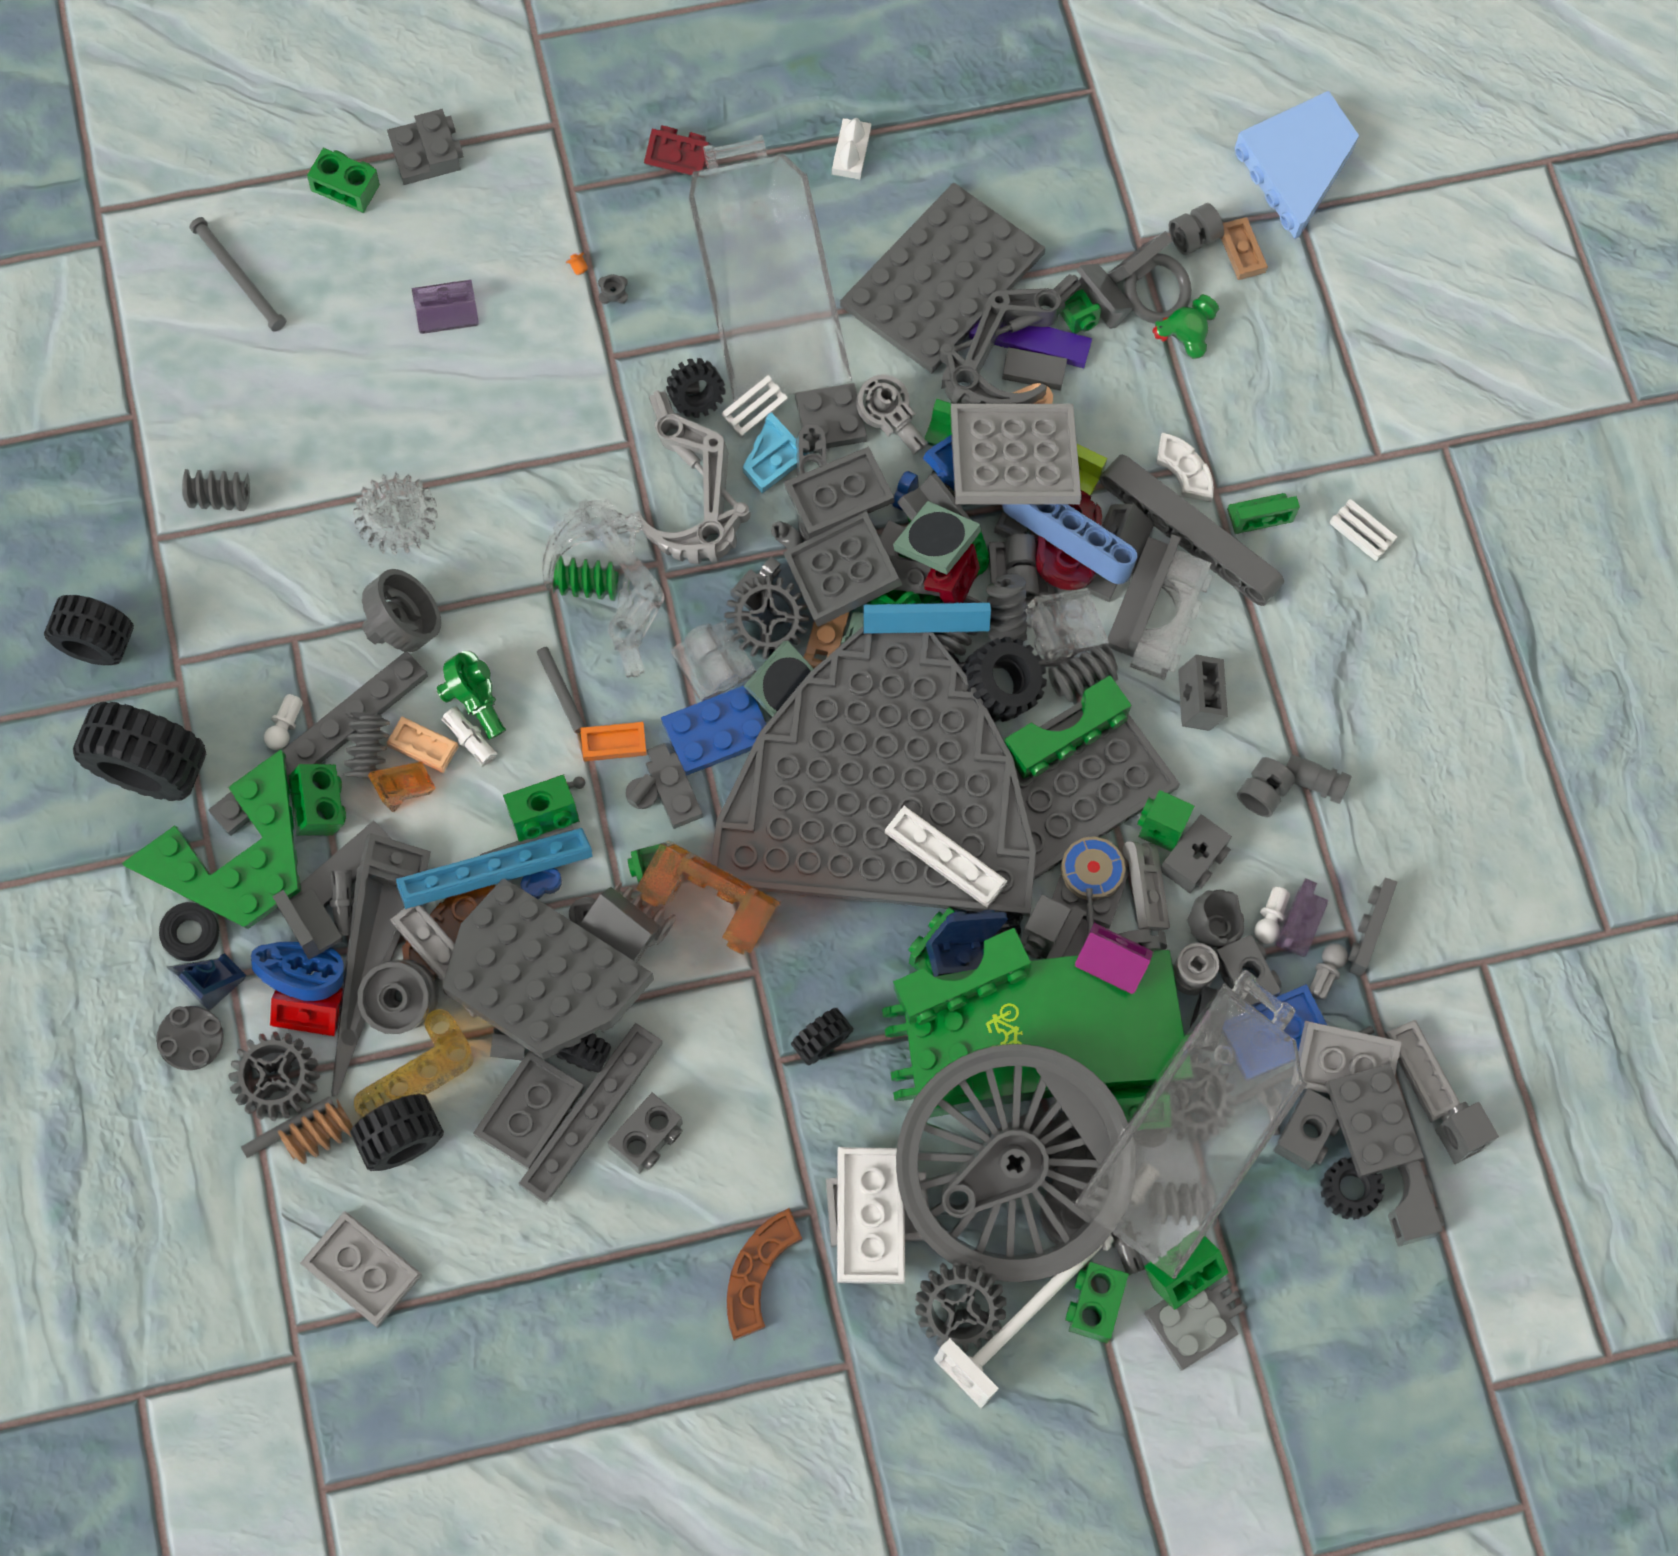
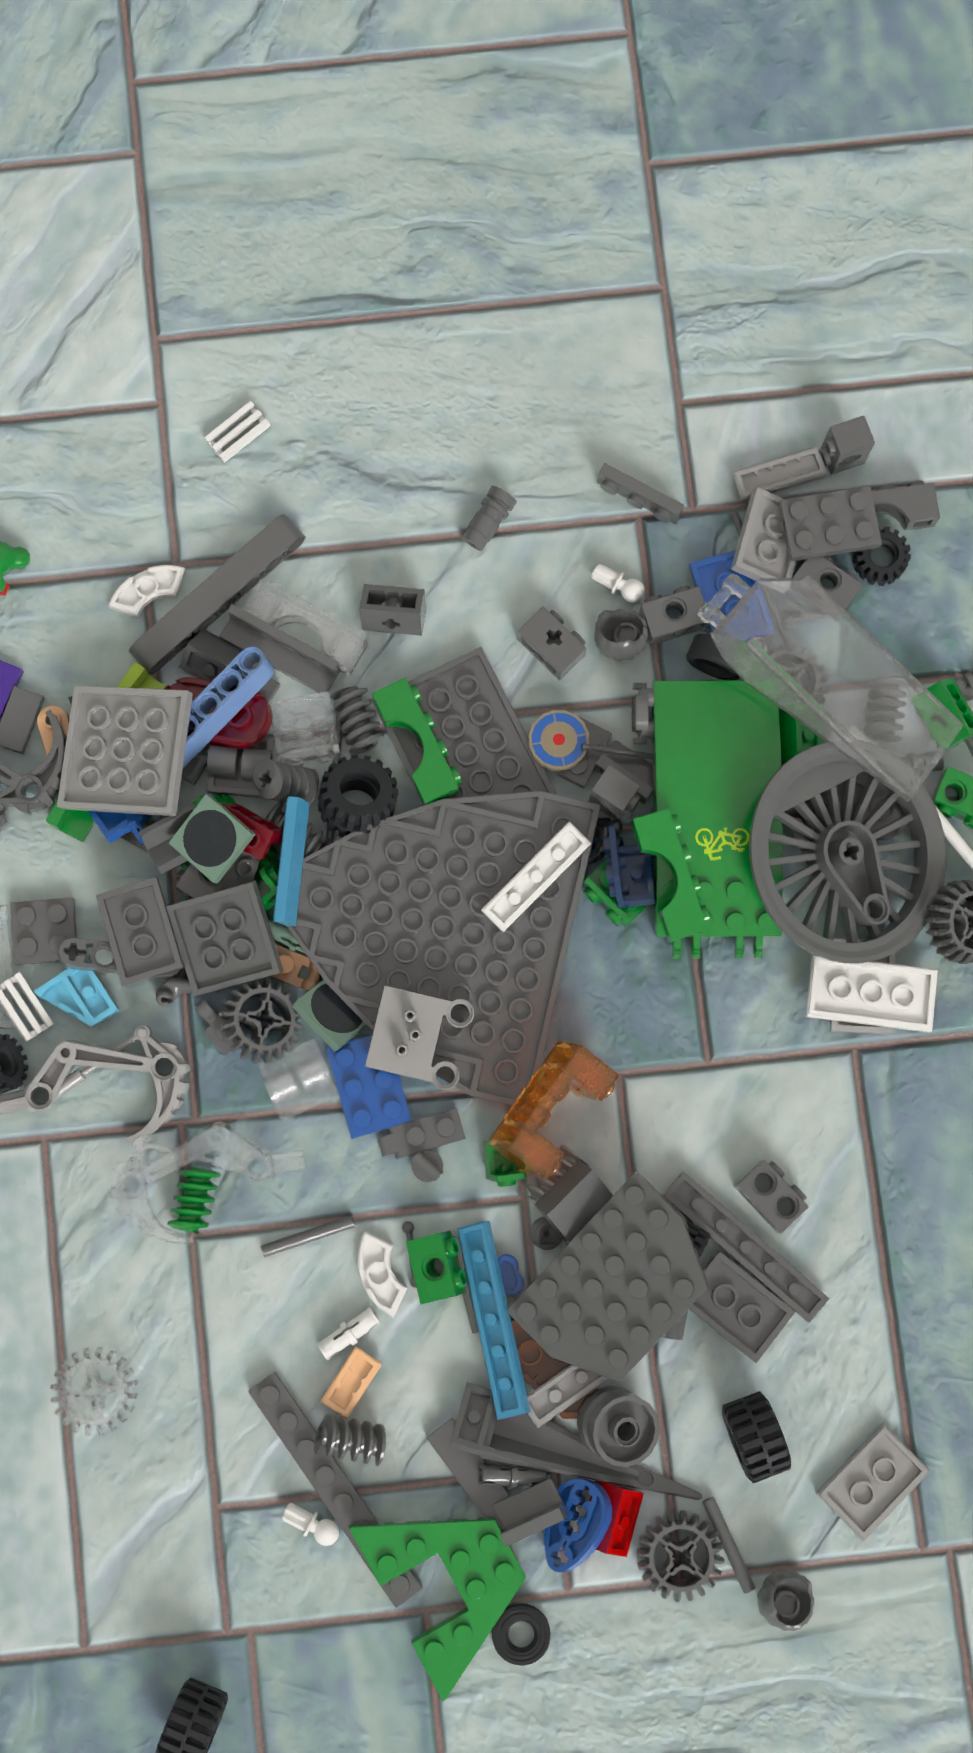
camera: 80 degrees left, 10 degrees up
black tyre [73,702,207,801] -> none
dark grey dish [156,1006,224,1071] -> none
dark blue slope [166,953,247,1011] -> none
dark grey piece [182,469,250,511] -> none
medium nougat piece [277,1097,353,1164] -> none
green brick [289,764,346,836] -> none
clear yellow beam [354,1009,474,1119] -> none
dark grey piece [362,569,441,652] -> none
clear orange slope [368,761,436,812] -> none
green pin [437,651,506,740] -> none
orange tile [580,722,647,762] -> none
dark orange tile [727,1208,802,1341] -> none
black tyre [791,1008,854,1066] -> none
light grey pin [856,374,929,455] -> none
blue tile [892,471,919,511] -> none
magenta panel [1075,923,1153,994] -> none
light grey plate [1122,841,1170,931] -> none
green brick [1137,790,1195,852] -> none
light grey wheel [1173,943,1219,995] -> none
green bracket [1227,493,1300,534] -> none
dark grey wheel [1237,757,1296,817] -> none
clear purple bracket [1275,878,1328,957] -> none
light grey axle [1309,943,1348,999] -> none
none -> white tile [358,1231,407,1317]
none -> light grey piece [365,986,474,1090]
none -> dark grey hair [757,1570,815,1631]

